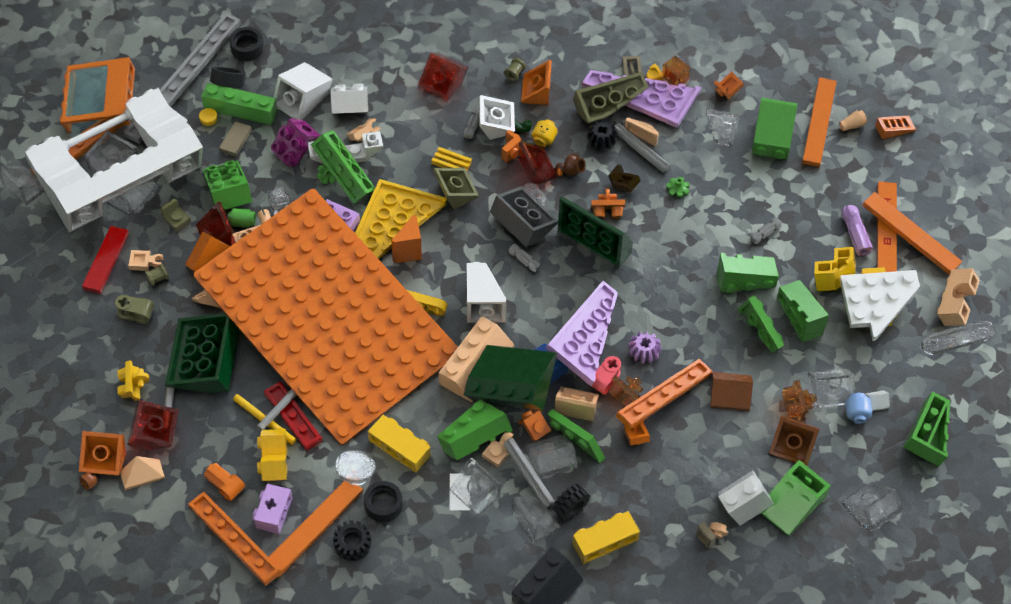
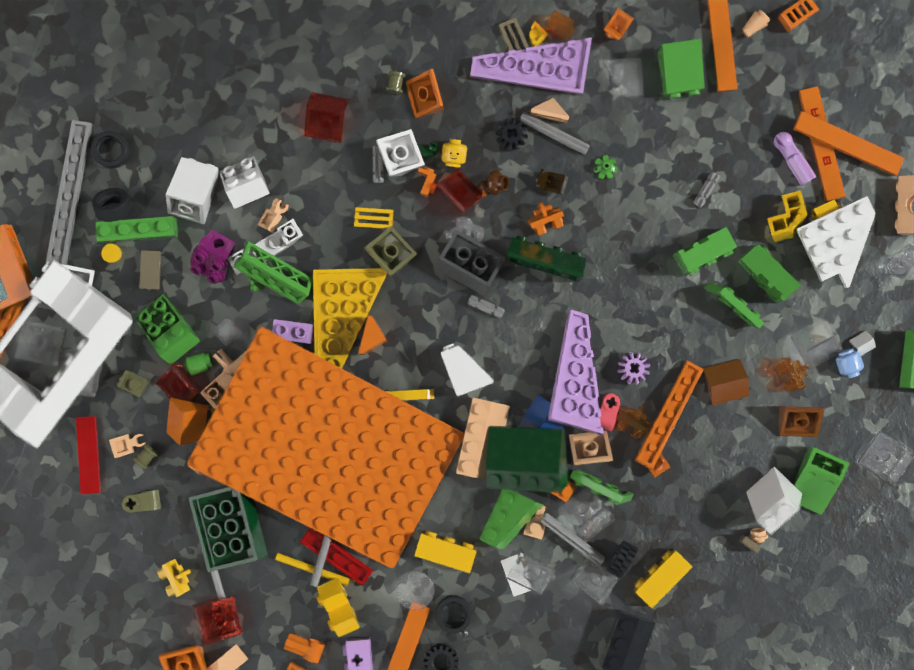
camera: 15 degrees left, 30 degrees up
olive wedge [573,72,648,124] -> none

